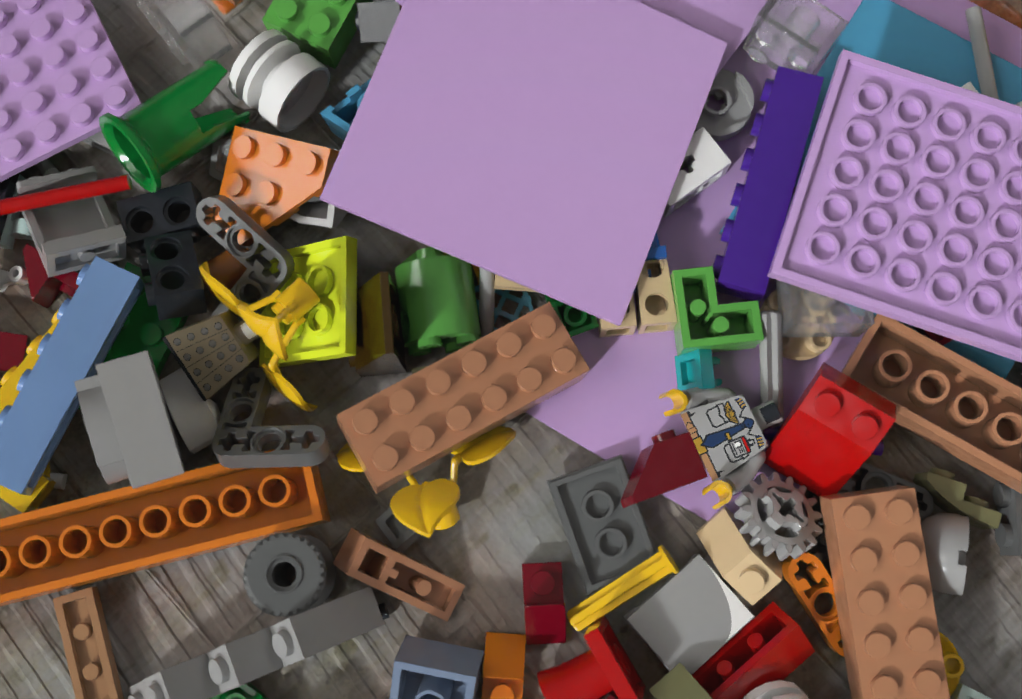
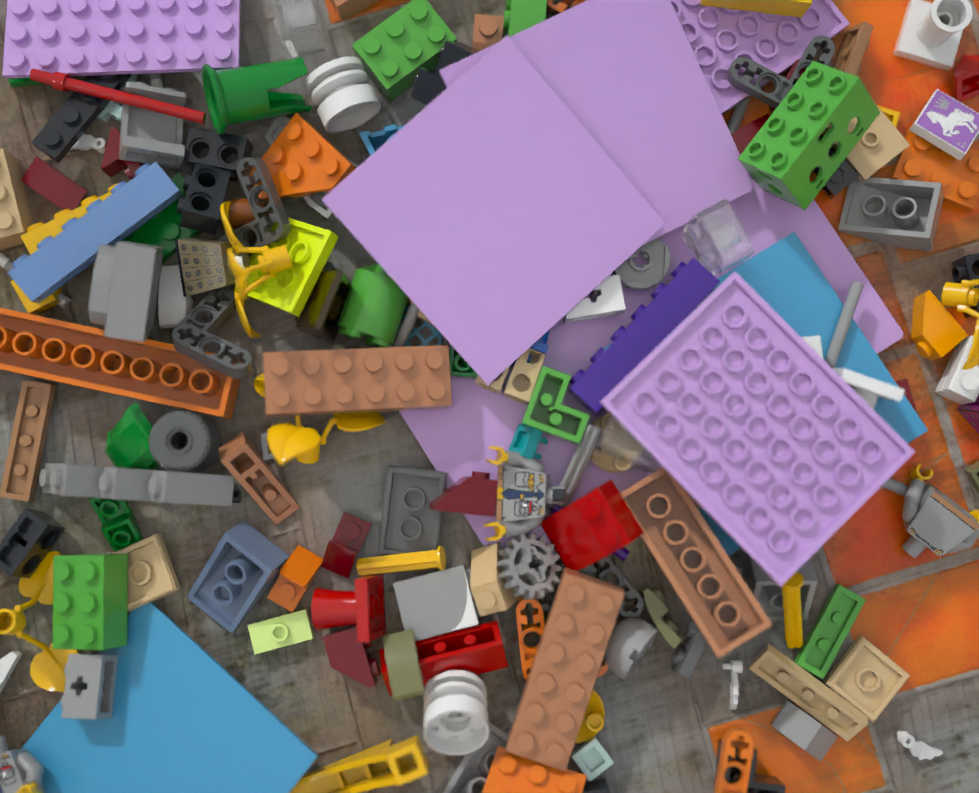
camera: 20 degrees right, 5 degrees up
none -> green slope [105,403,161,470]

